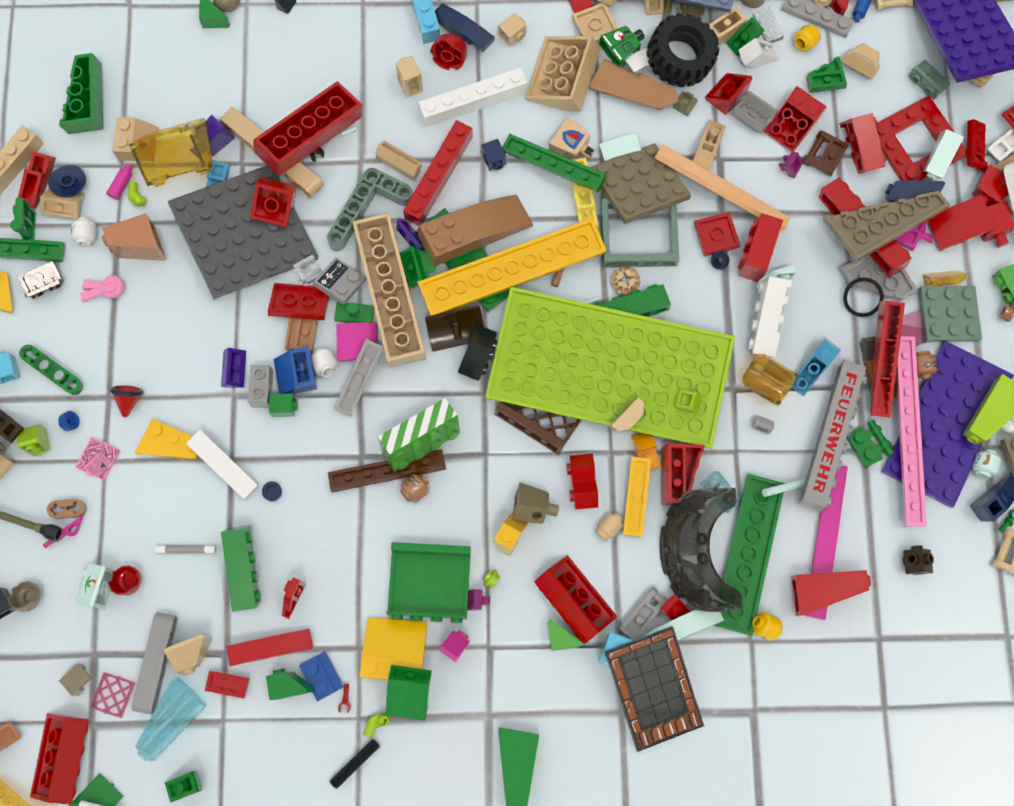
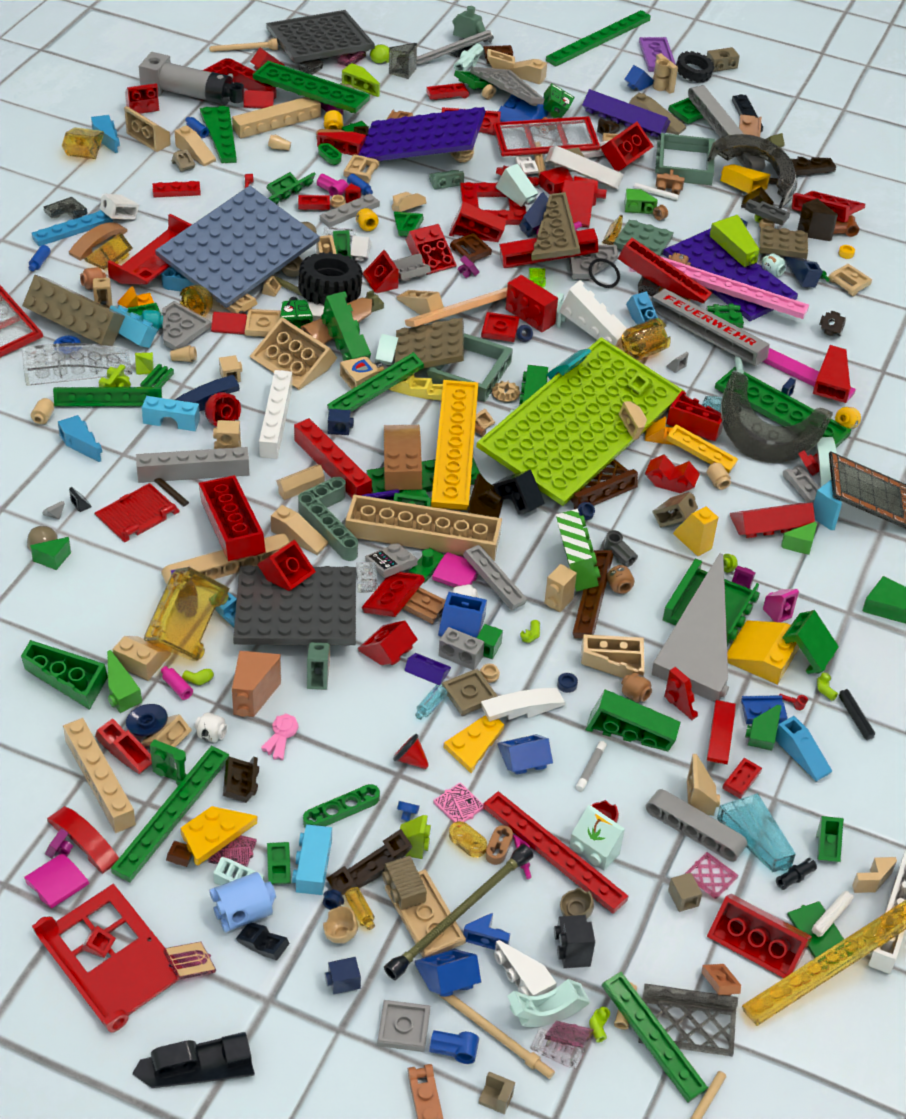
camera: 65 degrees left, 30 degrees down
none -> red window [94,483,180,542]
none -> bright green slope [107,650,142,713]
none -> light grey brick [136,447,250,483]
none -> dark brown bar [154,478,189,507]
none -> tan slope [271,505,328,555]
none -> sand green torso [307,642,330,690]
none -> green wedge [321,291,371,361]
none -> red slope [357,620,418,665]
none -> clear light blue cylinder [415,685,447,720]
none -> dark tan plate [442,668,498,716]
none -> clear yellow plate [449,821,487,857]
none -> tan slope [475,409,495,430]
none -> tan plate [480,663,500,683]
none -> red plate [483,791,629,914]
none -> blue slope [497,734,553,774]
none -> lime arm [520,620,540,643]
none -> clear neon green brick [528,268,546,288]
none -> tan brick [544,564,577,612]
none -> teal slope [547,349,591,380]
none -> dark blue plate [577,502,595,521]
none -> tan wedge [581,634,644,678]
none -> dark grey piece [603,530,638,567]
none -> medium nougat head [621,672,652,703]
none -> light grey slope [652,553,729,702]
none -> dark azure slope [775,716,832,782]
none -> black pin [776,858,817,890]
none -> dark blue tile [781,378,796,396]

